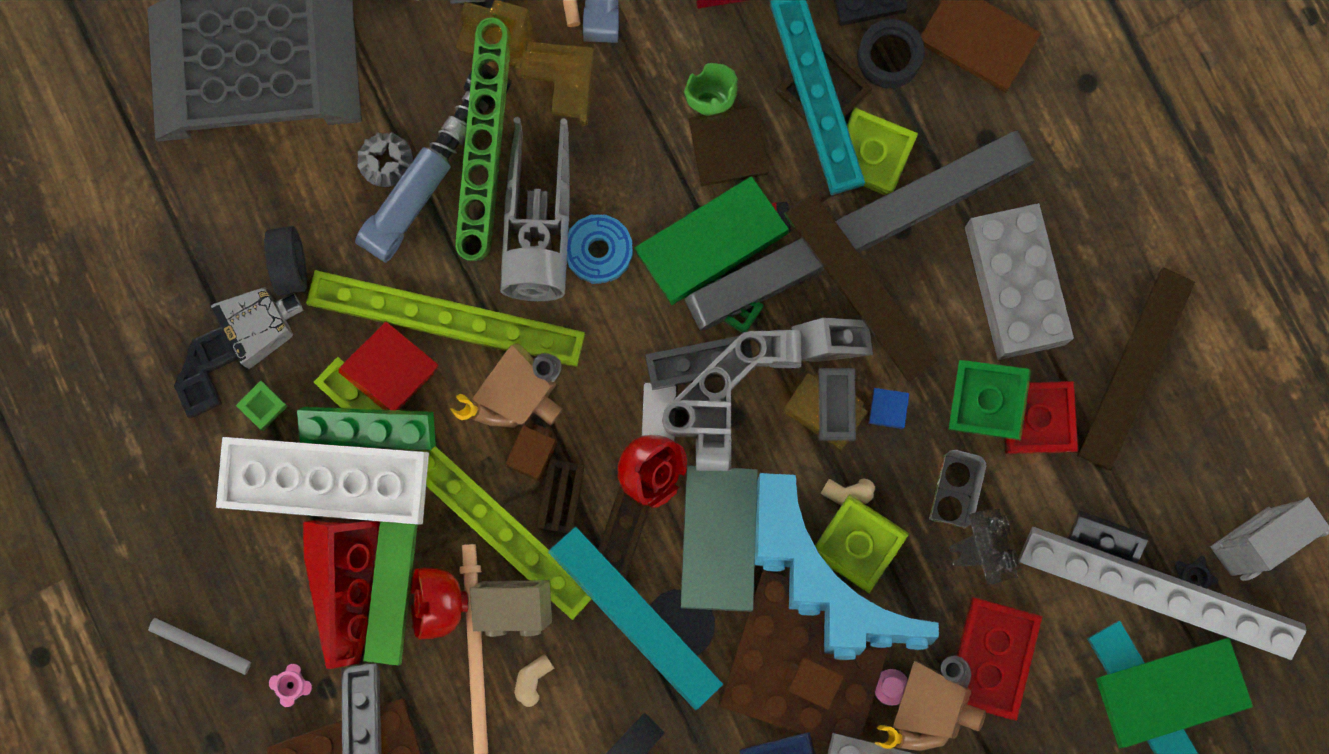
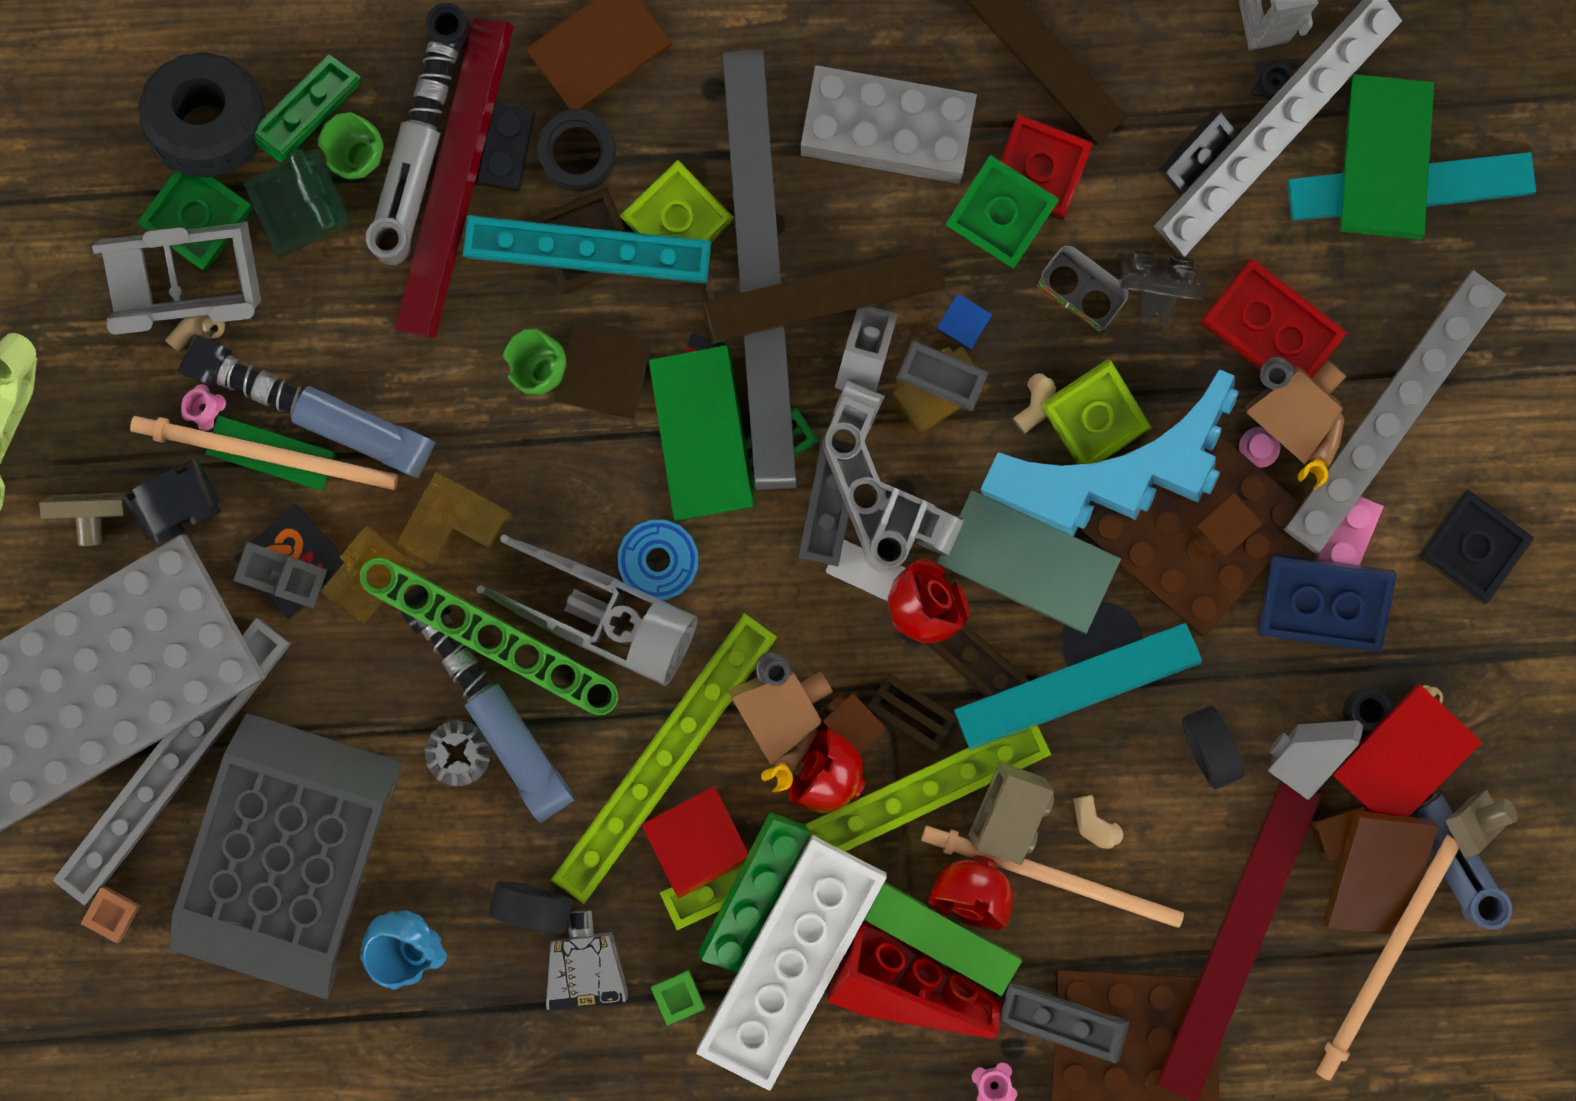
camera: 65 degrees left, 5 degrees up
black tile [174,326,238,419] -> none
none -> dark azure hair [359,911,447,990]
none -> red cylinder [788,728,865,813]

